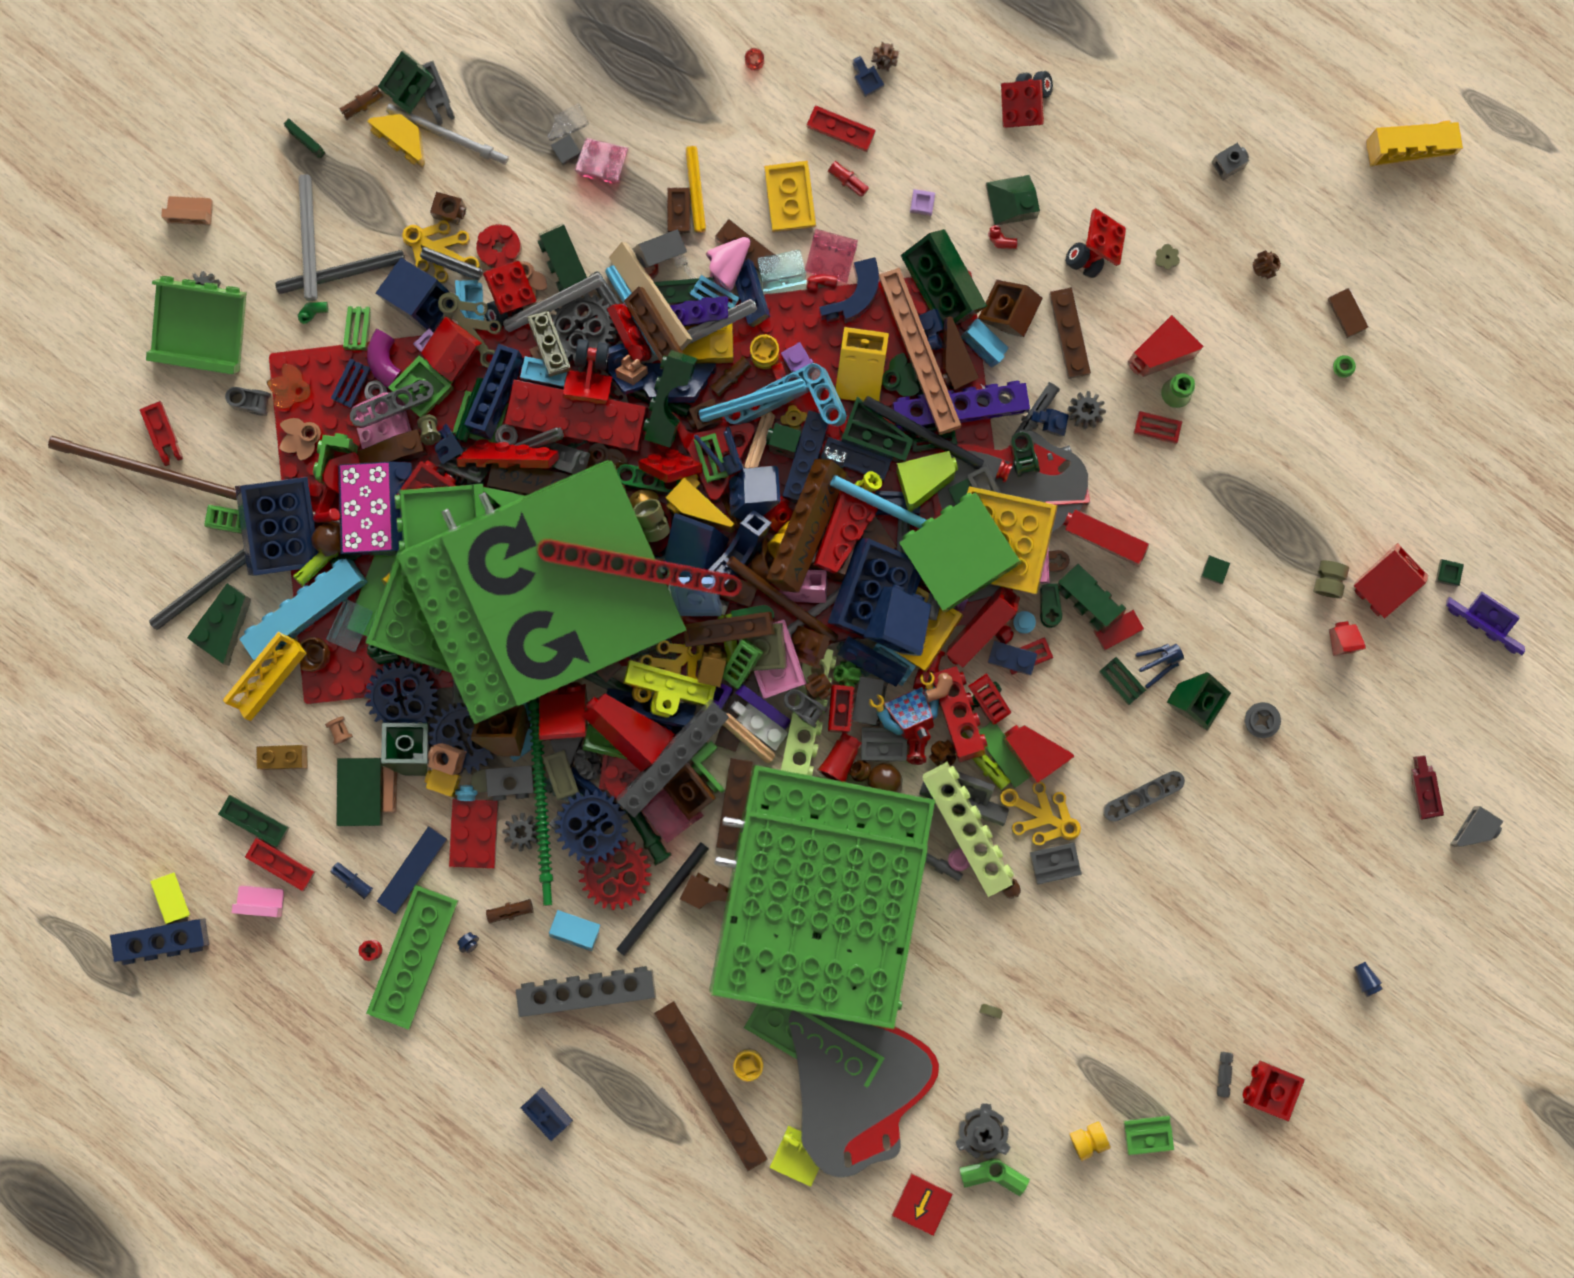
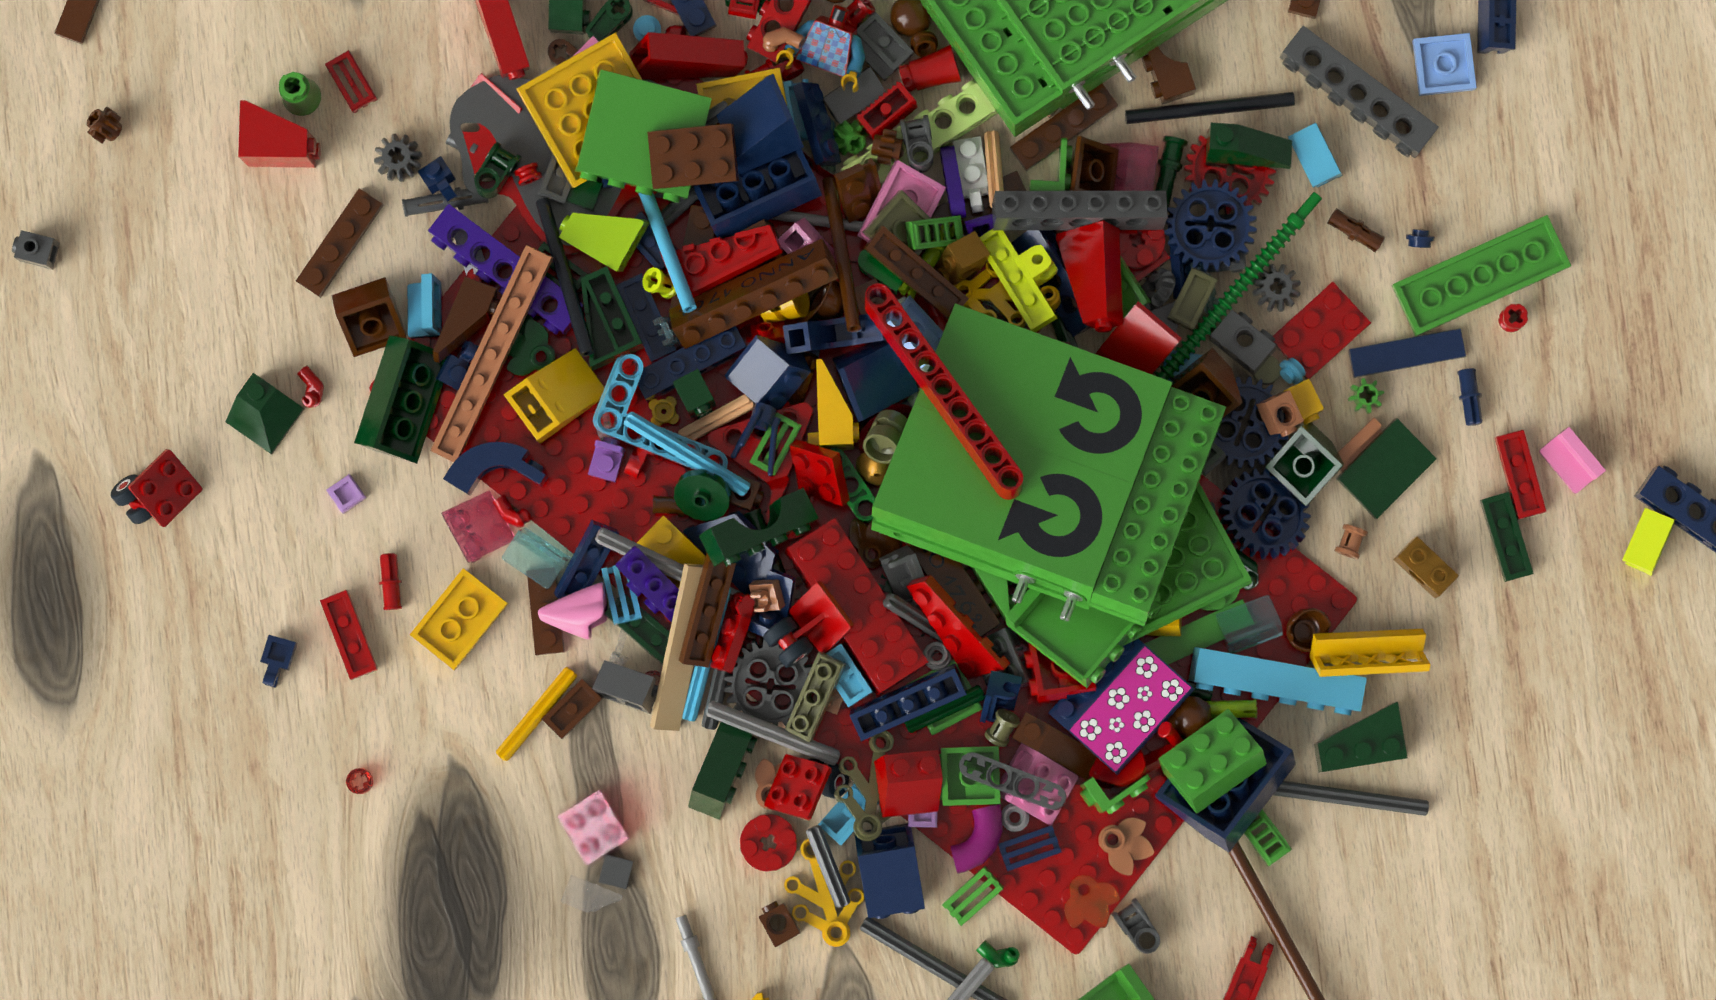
camera: 130 degrees left, 0 degrees up
yellow wheel [750,335,779,369] -> none
reddish brown gear [871,42,899,71] -> none
red plate [1065,208,1126,278] -> none
olive plant [1155,244,1180,270] -> none
none -> reddish brown plate [647,123,739,189]
none -> dark green plate [674,469,732,521]
none -> bright green brick [1158,709,1267,814]
none -> dark green slope [1206,122,1292,169]
none -> bright green gear [1348,378,1384,414]
none -> light blue plate [1412,33,1477,96]

